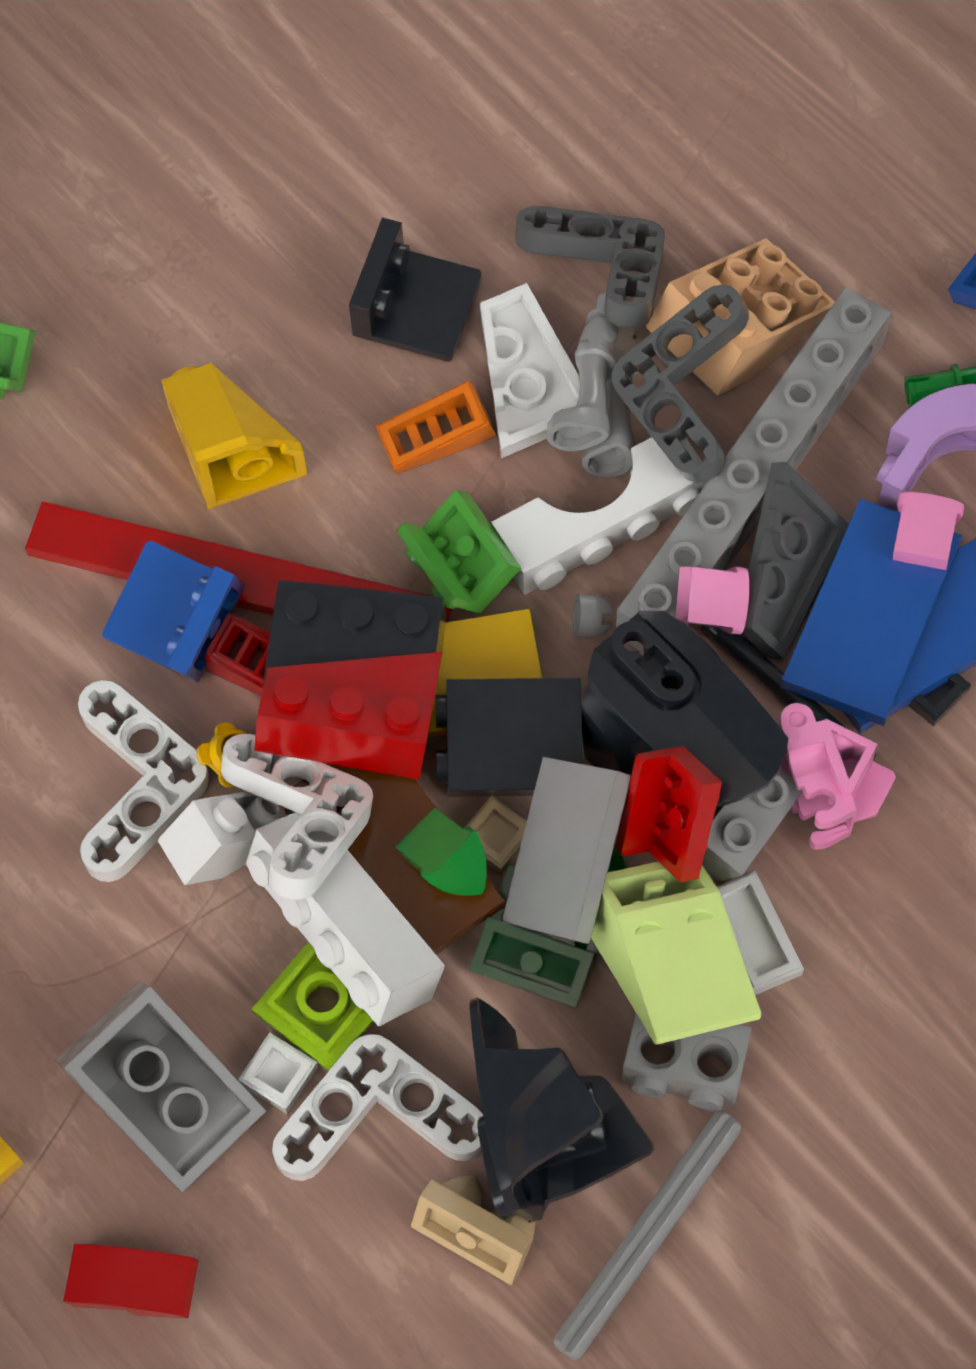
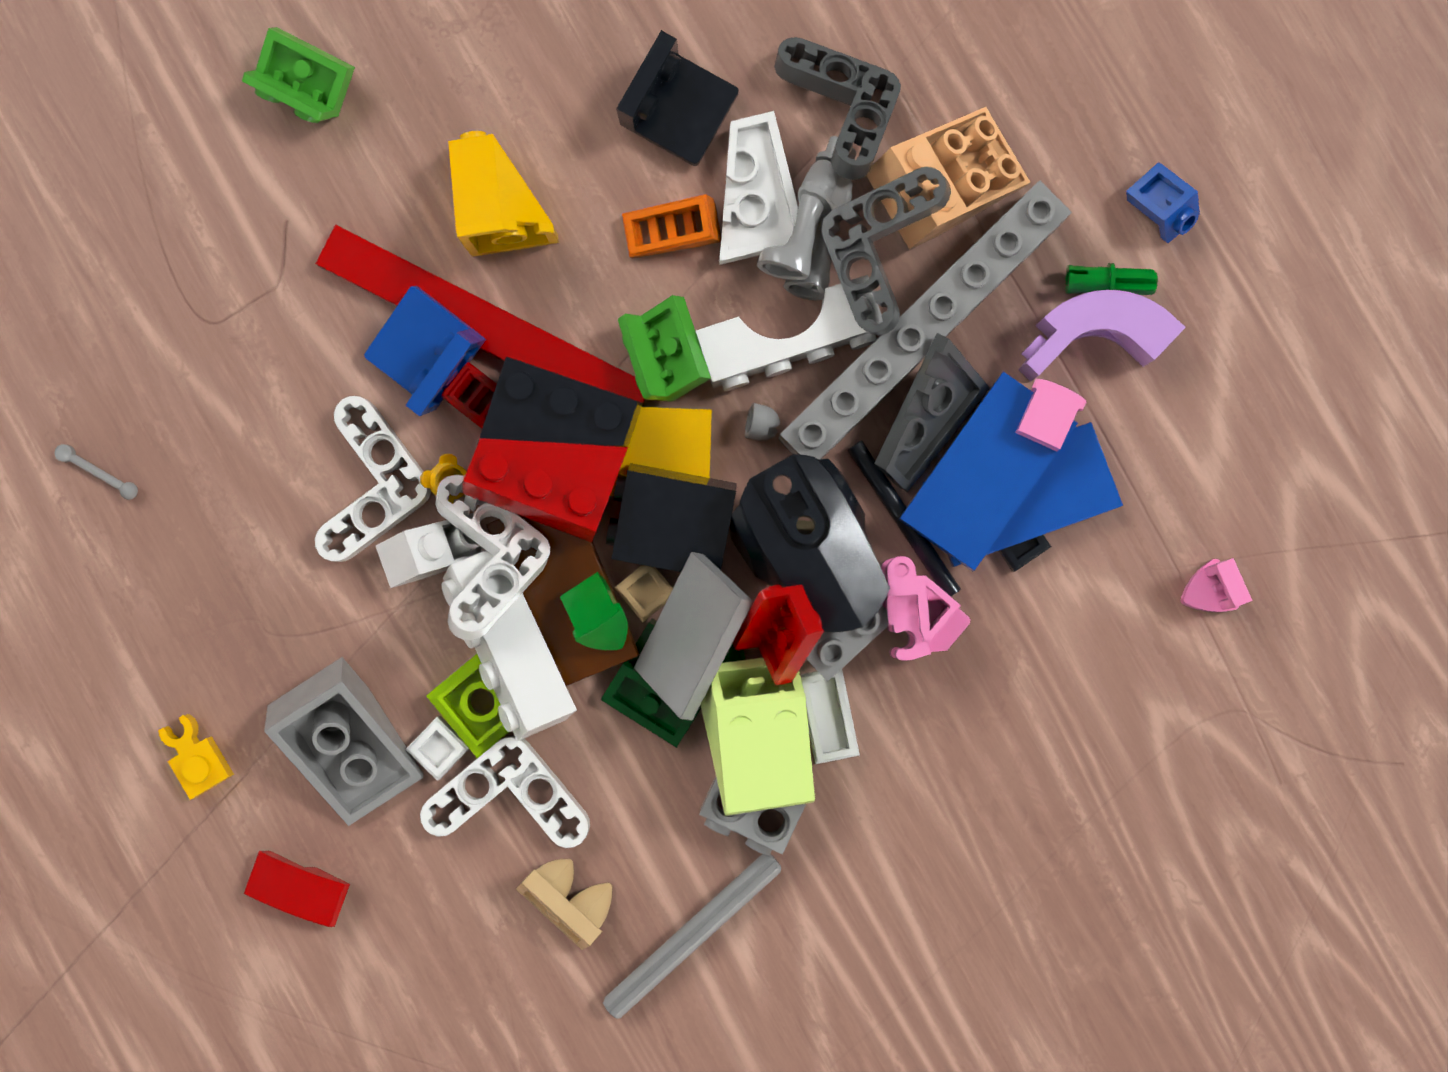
camera: 15 degrees right, 20 degrees up
black piece [469,997,654,1223] -> none
bright pink tile [676,567,749,634] -> none

